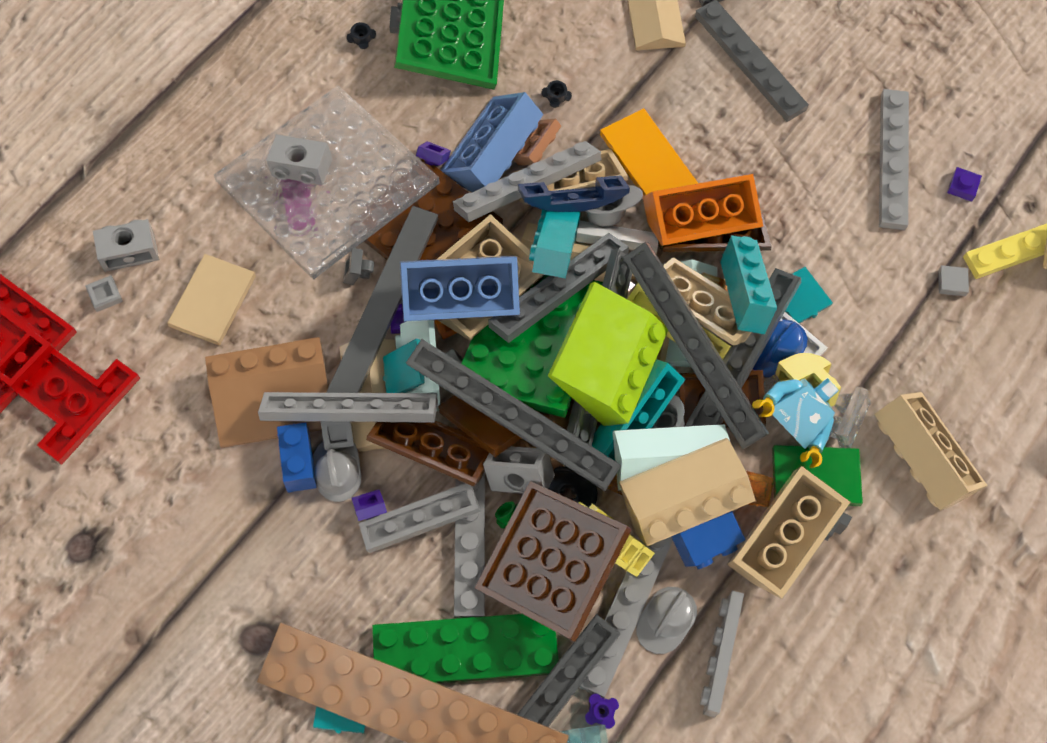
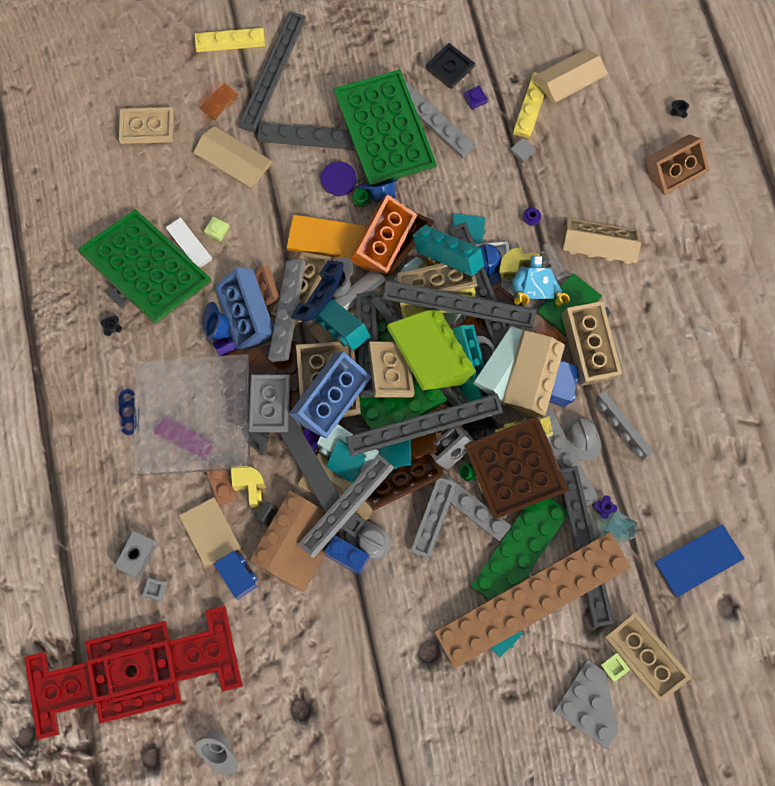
camera: 45 degrees left, 5 degrees up
light grey brick [266,134,332,185] -> none
dark purple plate [351,489,387,521] -> none
black plate [541,80,572,108] -> none
none -> clear blue piece [118,389,138,435]
none -> white tile [166,217,212,268]
none -> blue piece [202,302,230,341]
none -> yellowish green plate [204,217,230,242]
none -> nougat plate [206,462,238,506]
none -> blue brick [214,551,258,600]
none -> light yellow brick [231,466,266,508]
none -> light grey tile [249,375,290,432]
none -> dark grey tile [254,501,279,527]
none -> dark purple tile [321,161,357,197]
none -> green plate [333,69,437,187]
none -> green plate [352,189,370,207]
none -> blue piece [356,180,399,203]
none -> tan plate [368,342,415,397]
none -> teal piece [379,439,411,469]
none -> black plate [426,43,475,89]
none -> dark purple plate [523,208,541,226]

